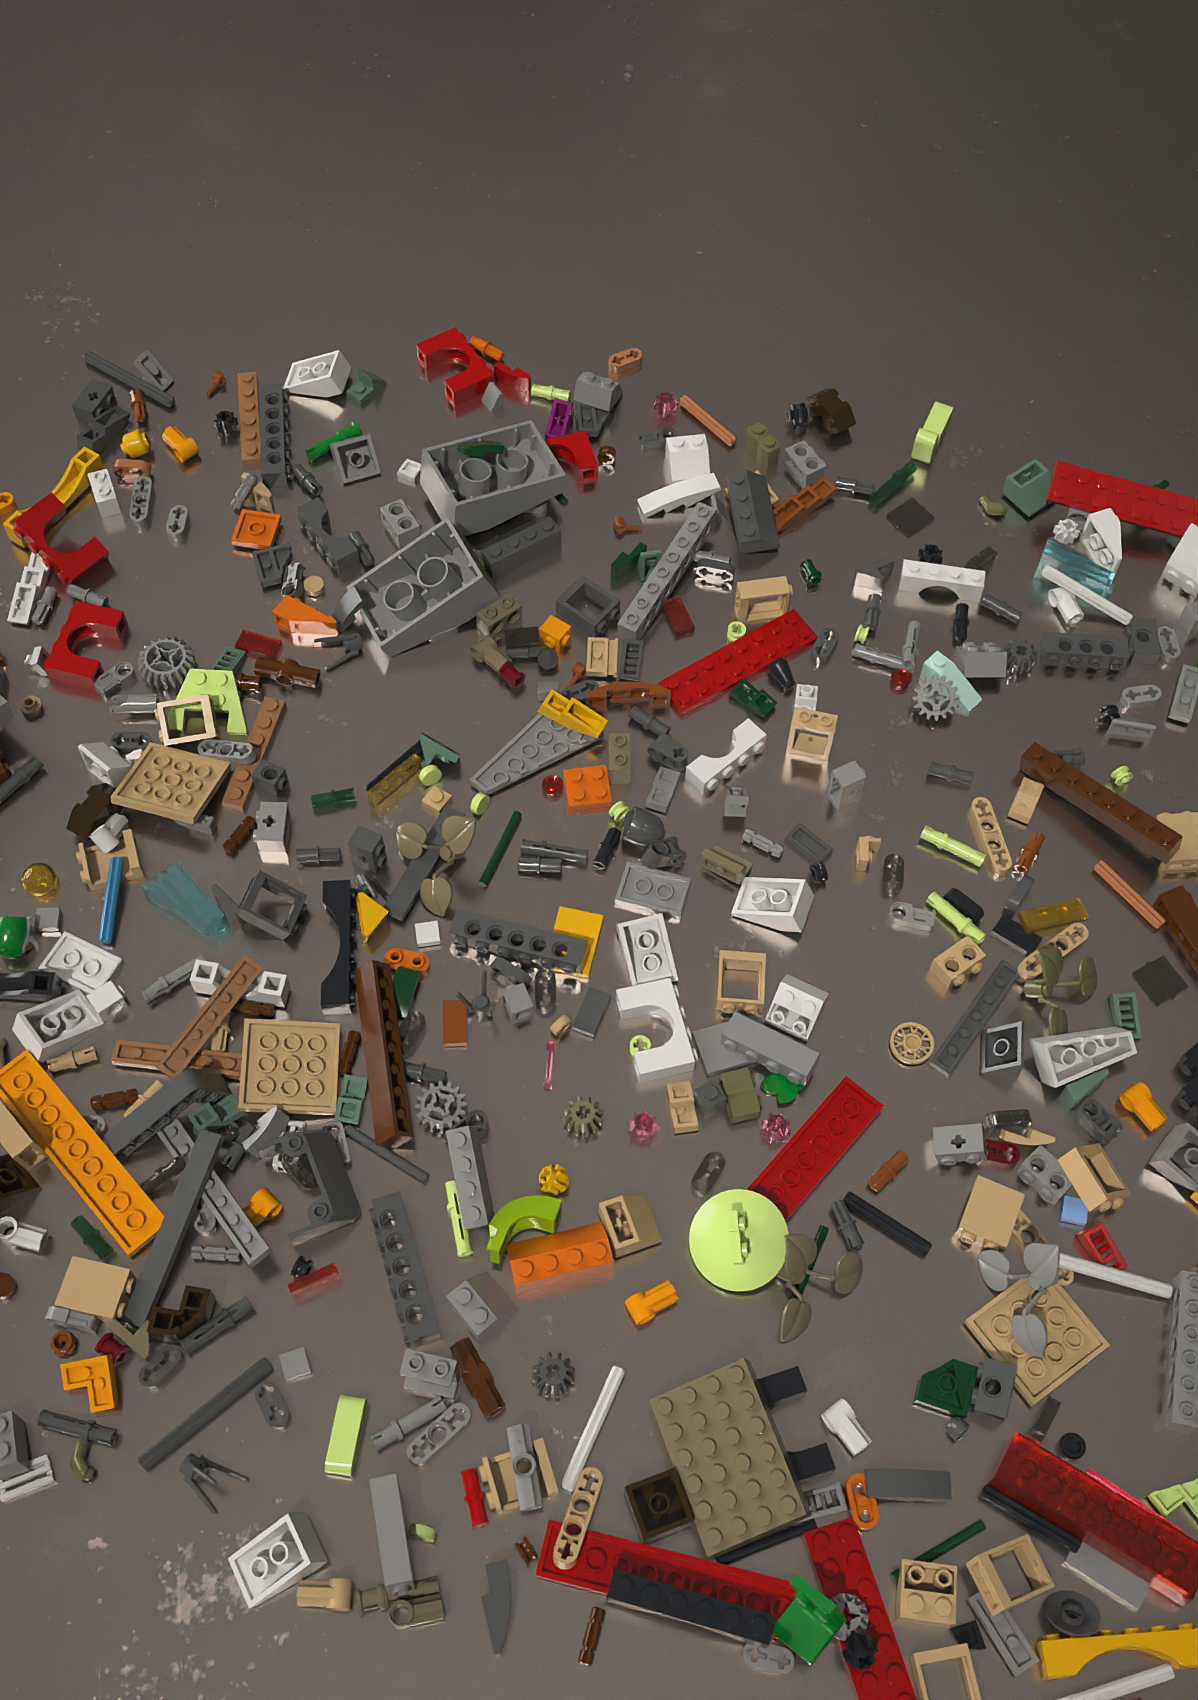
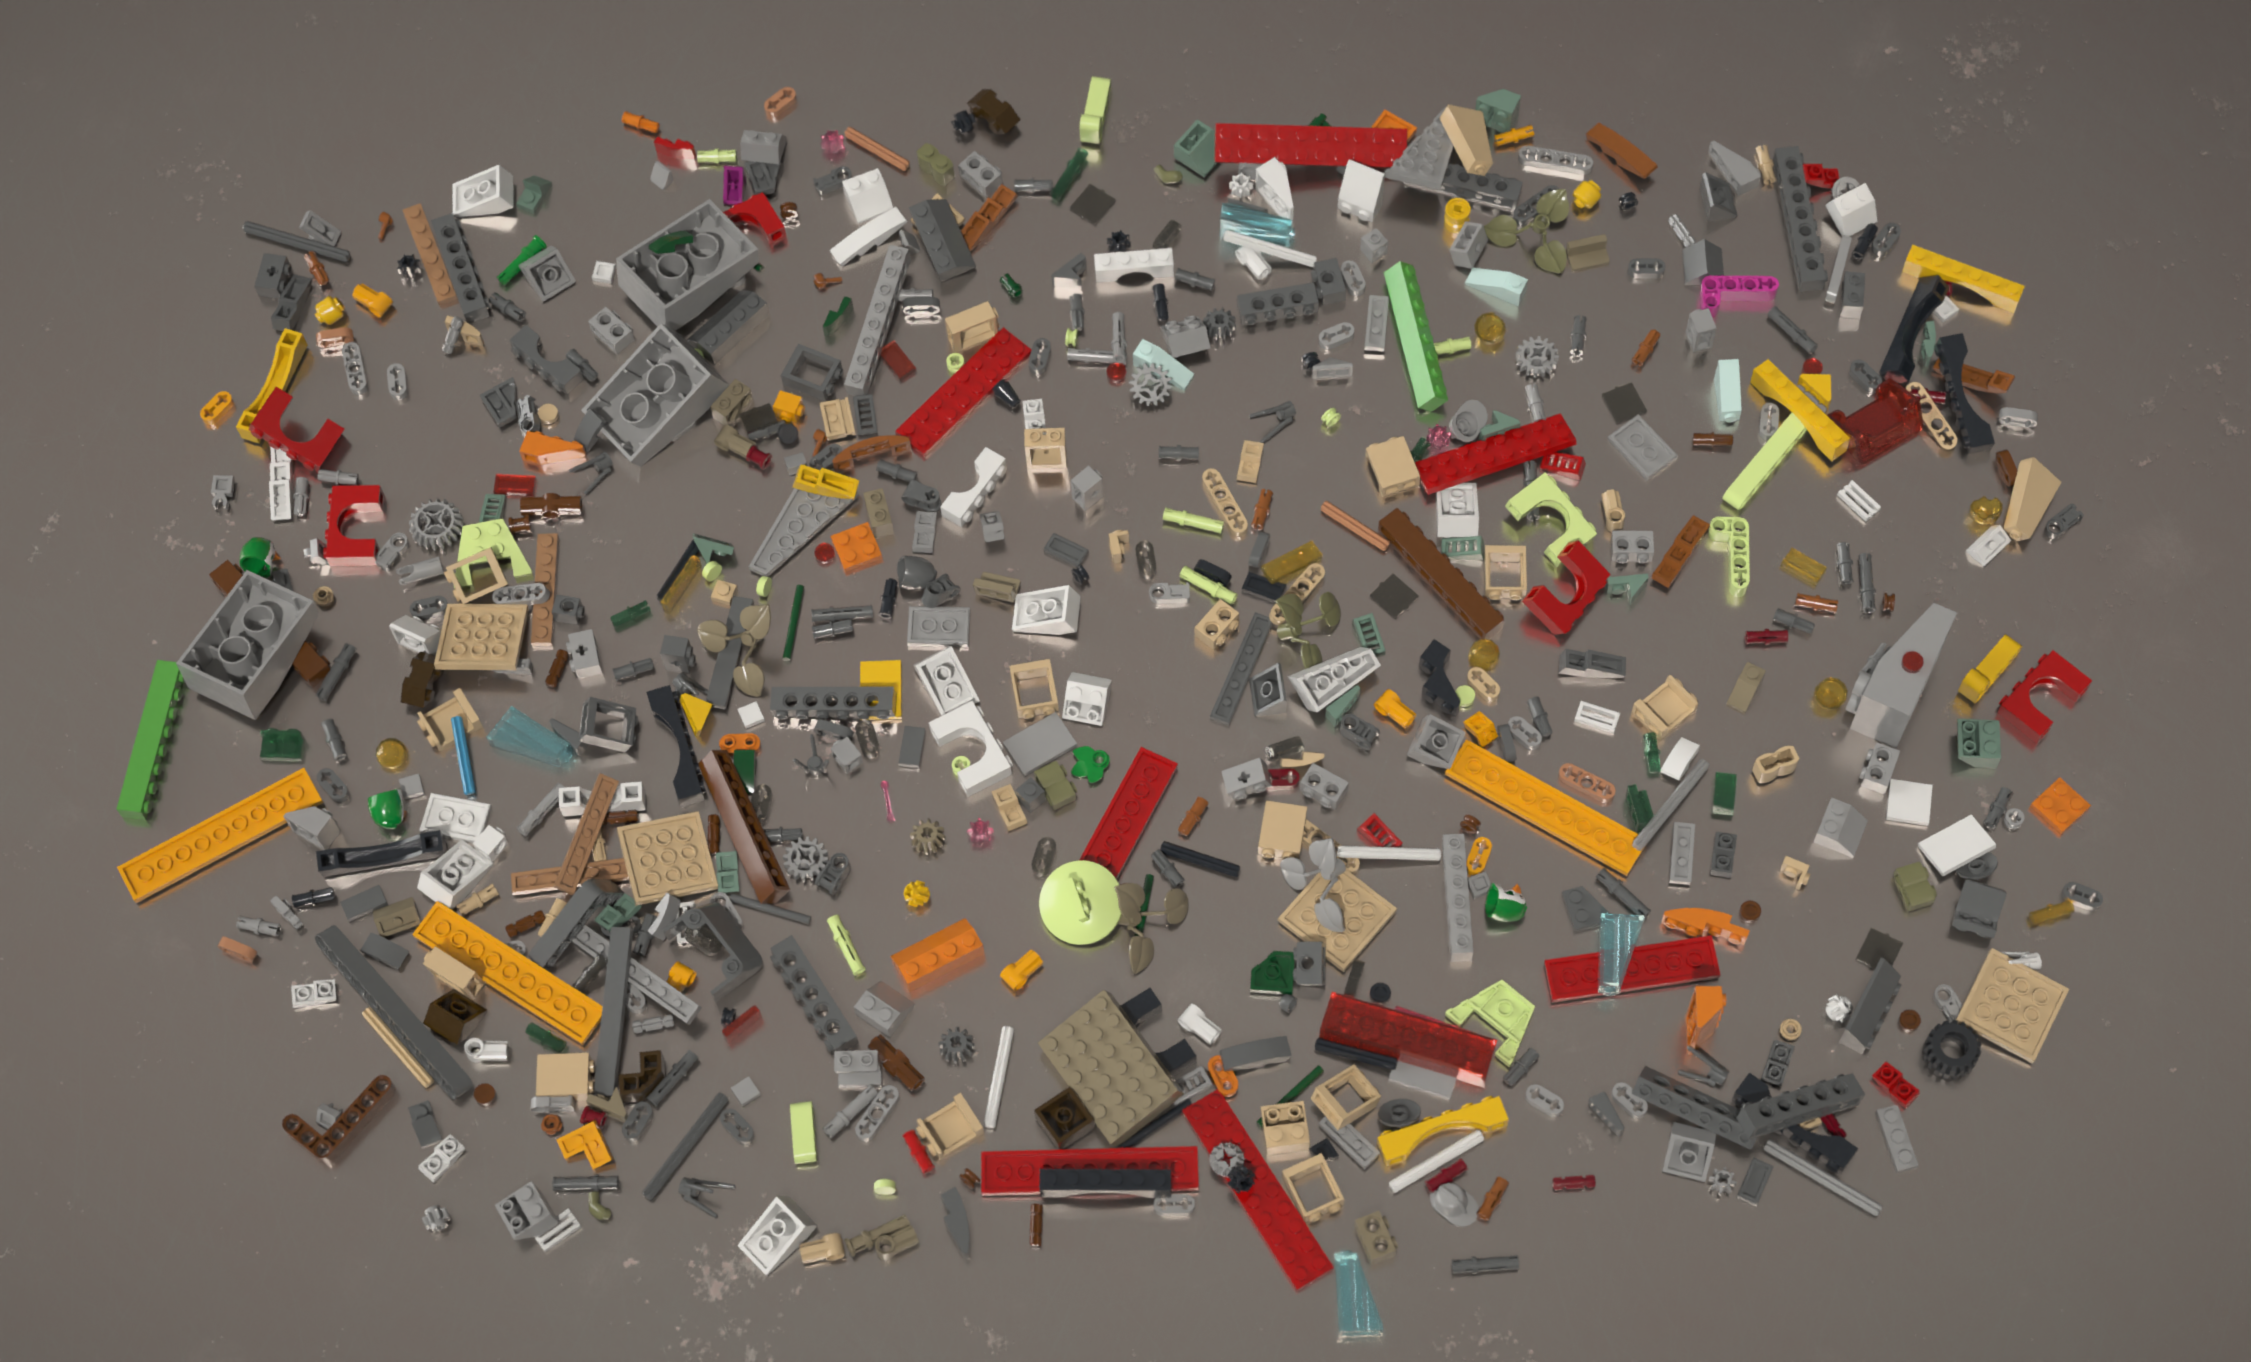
camera: 10 degrees left, 5 degrees up
white brick [88,469,121,518] -> none
white piece [89,813,129,854] -> none
orange plate [231,509,282,549] -> none
light grey slope [369,1474,415,1597] -> none
red arch [416,327,495,406] -> none
dark orange tile [443,1000,467,1047] -> none
light grey brick [446,1125,494,1230] -> none
lime arch [487,1195,562,1264] -> none
light grey piece [506,1424,543,1511] -> none
tan tile [550,1014,573,1036] -> none
tan beam [553,1467,603,1570] -> none
tan slope [598,1195,662,1258] -> none
yellowish green bush [609,801,630,822] -> none
sand green slope [637,549,661,581] -> none
light grey brick [721,1012,820,1086] -> none
dark green slope [729,678,778,718] -> none
light grey axle [742,828,784,858] -> none
clear pink gear [761,1112,791,1143] -> none
green bracket [772,1574,847,1665] -> none
tan wheel [890,1022,934,1065] -> none
reddish brown brick [1020,742,1183,864] -> none
tan window [1058,1143,1131,1212] -> none
light blue tile [1060,1195,1088,1227] -> none

